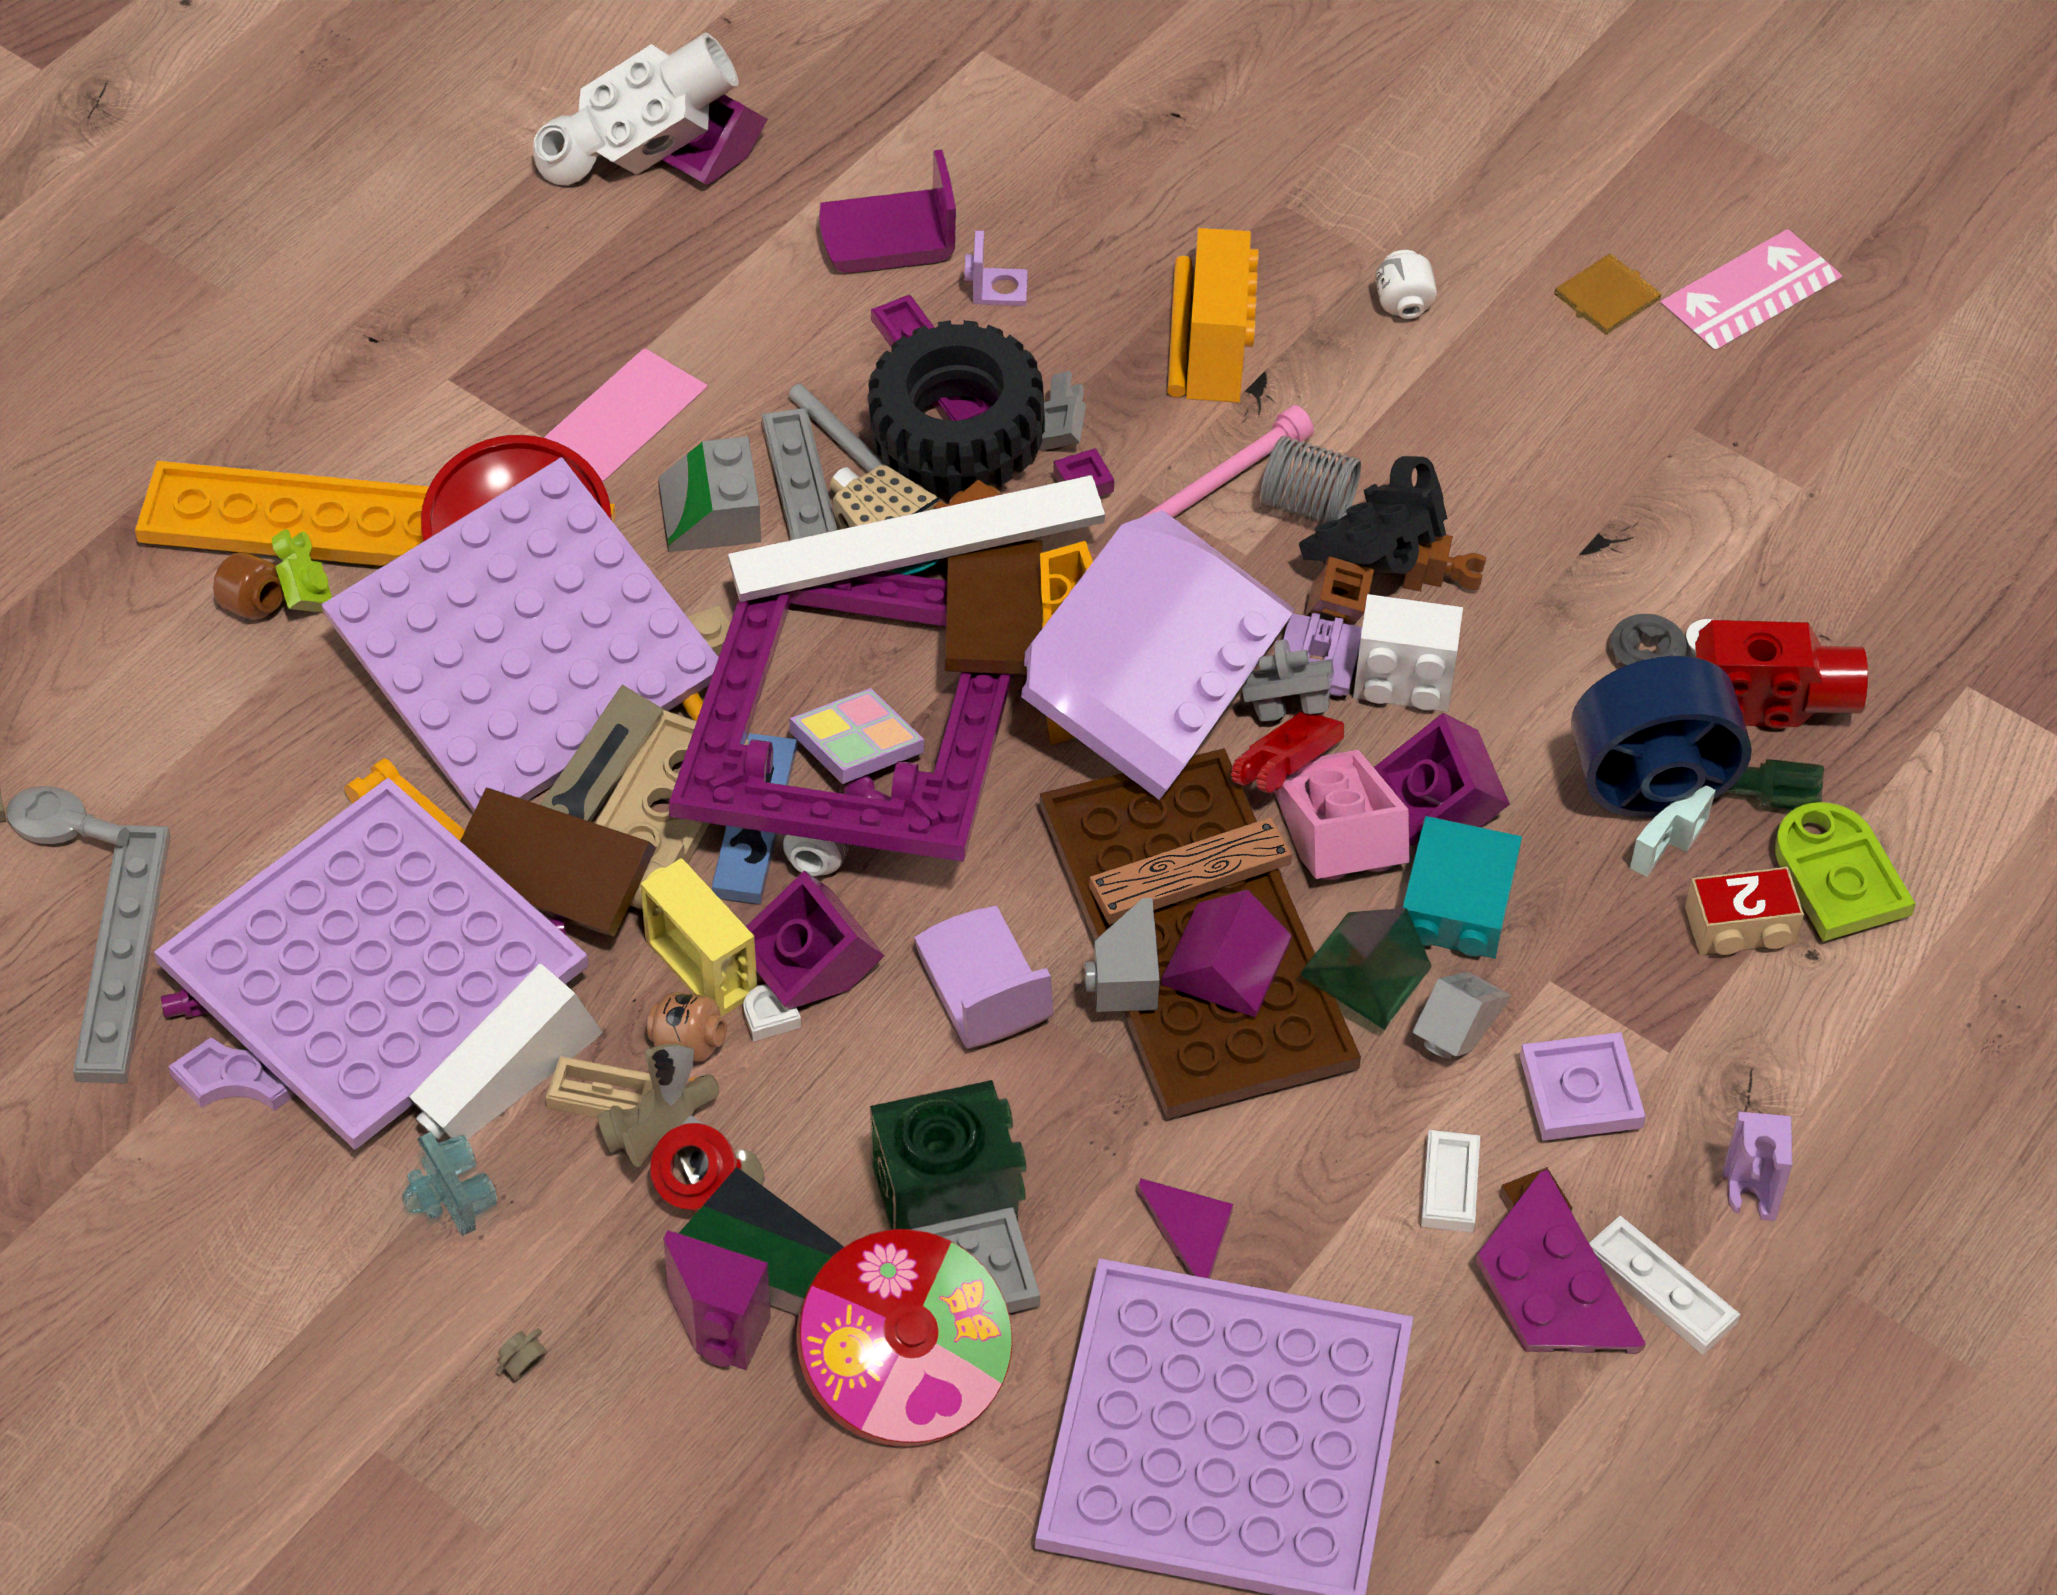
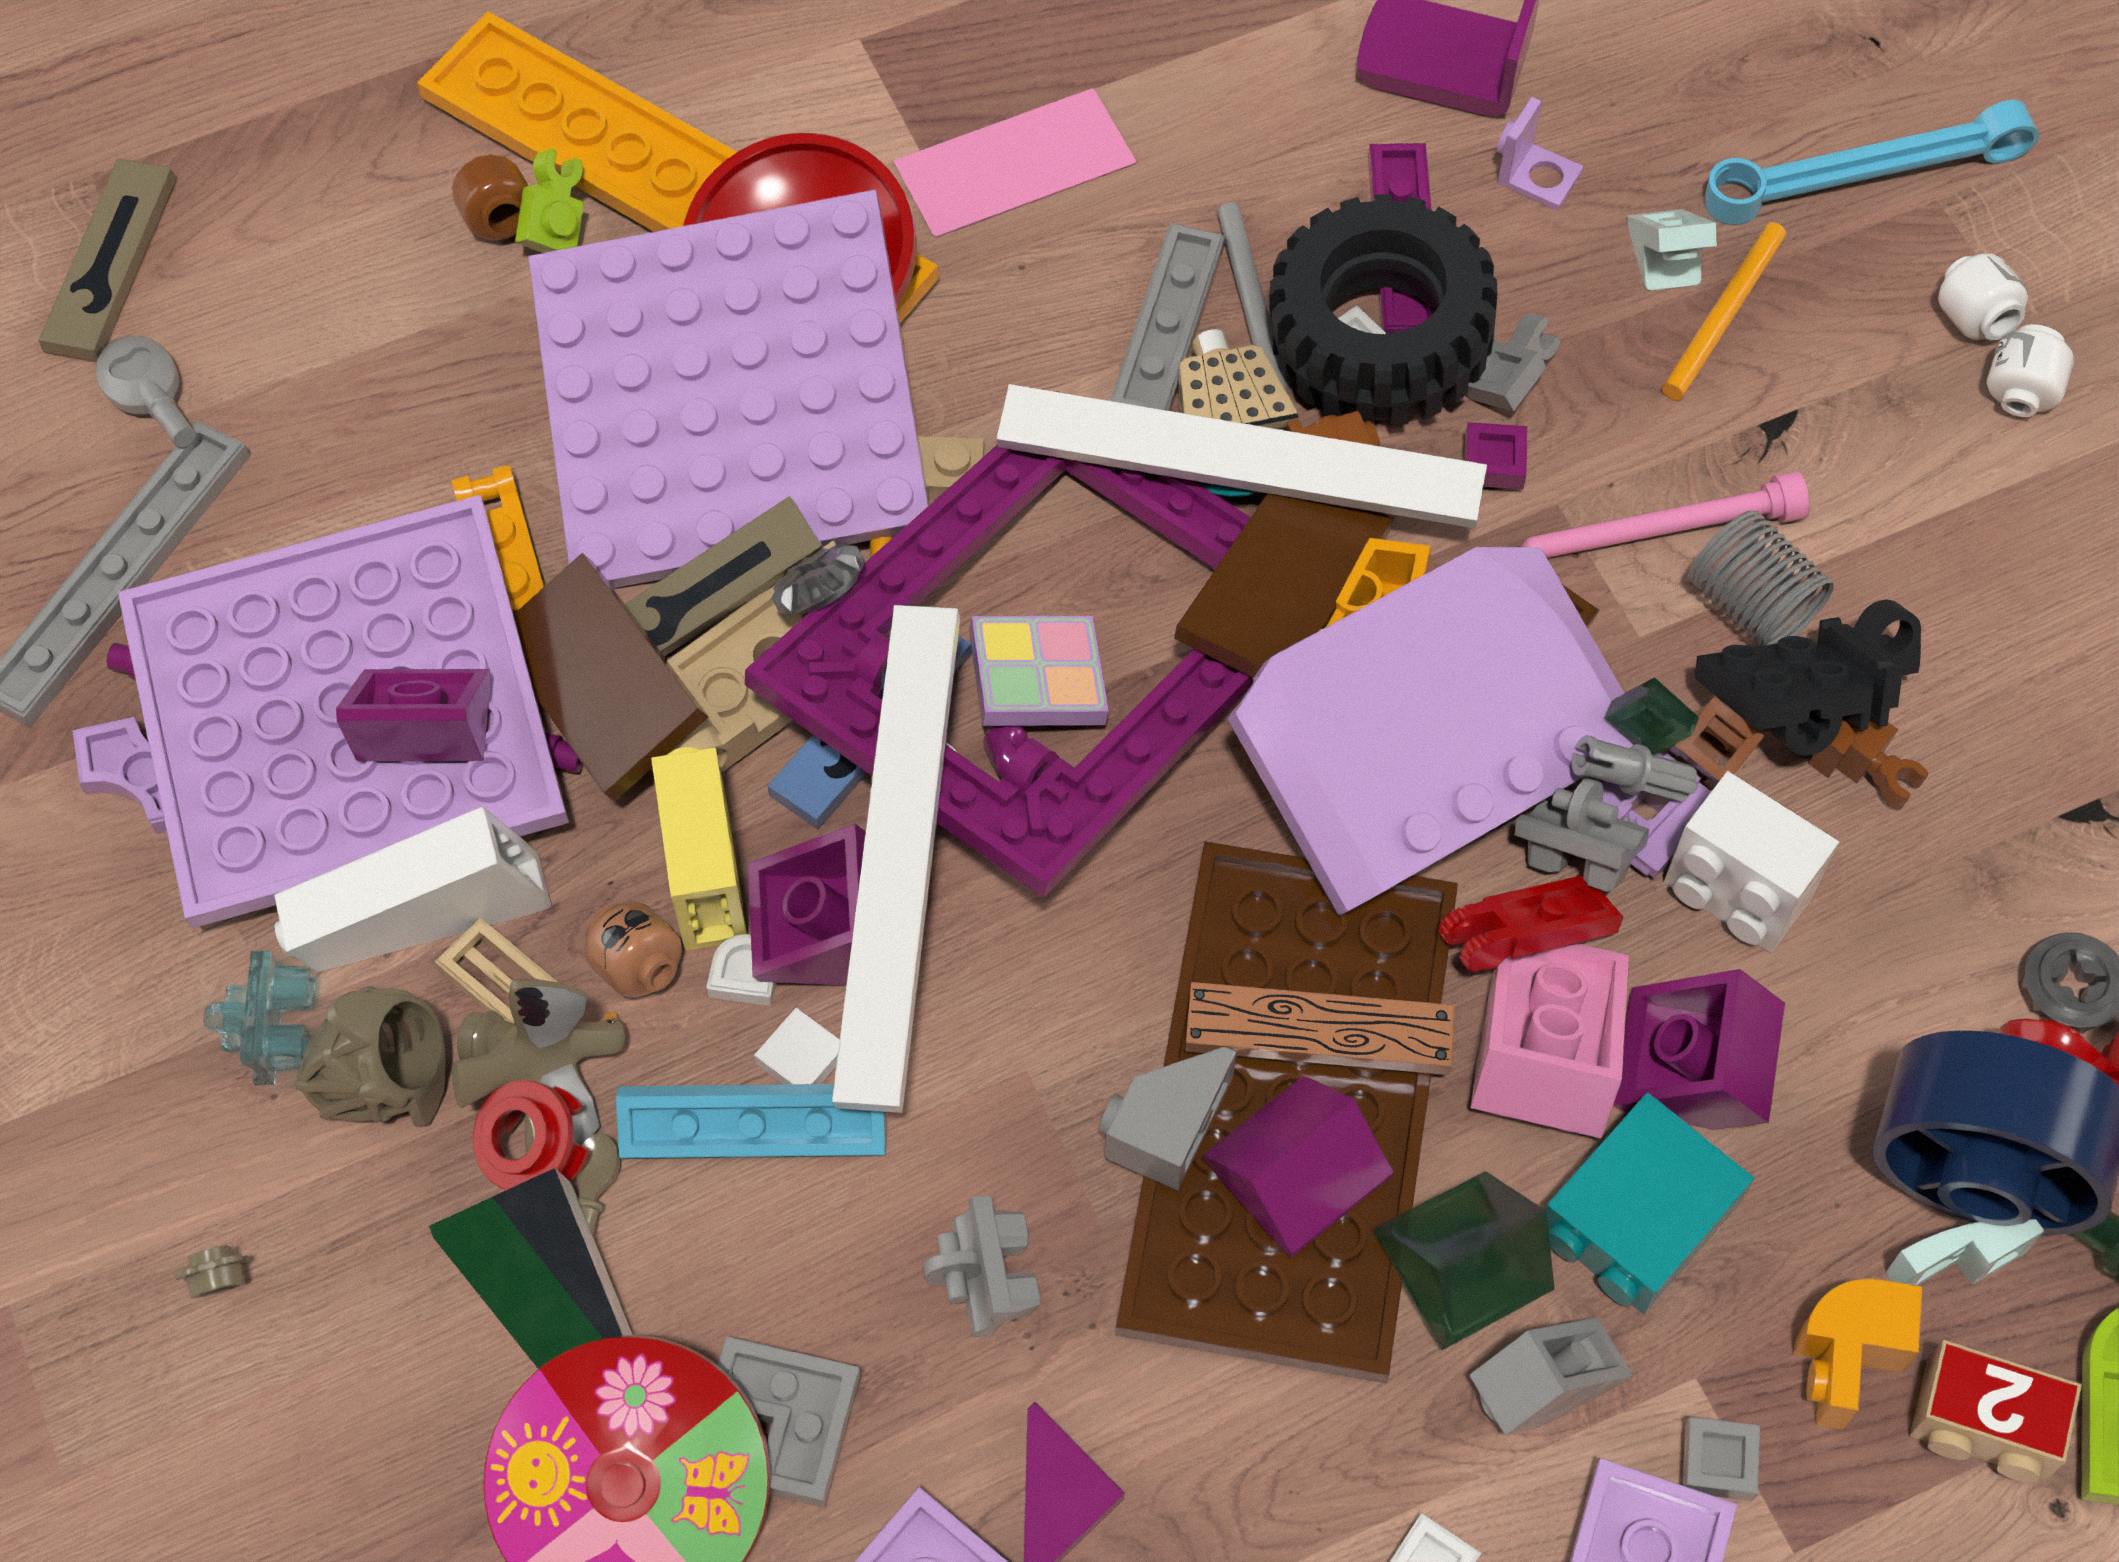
camera: 30 degrees right, 10 degrees up
light grey slope [658,436,761,552] -> none
magenta slope [663,1230,771,1370] -> none
clear green brick [870,1080,1027,1230] -> none
lavender piece [914,906,1053,1049] -> none
light orange wedge [1186,228,1259,403] -> none
none -> dark tan piece [295,986,446,1127]
none -> magenta slope [336,669,491,761]
none -> medium azure plate [616,1084,886,1158]
none -> white tile [754,1008,840,1084]
none -> flat silver gear [771,543,865,614]
none -> white tile [832,605,960,1113]
none -> light grey hips [922,1196,1041,1337]
none -> light grey axle [1572,735,1698,802]
none -> clear green plate [1604,677,1699,755]
none -> light aqua slope [1627,209,1717,291]
none -> light grey plate [1683,1416,1760,1501]
none -> medium azure piece [1704,100,2039,225]
none -> light orange brick [1793,1279,1922,1430]
none -> white head [1938,253,2029,341]

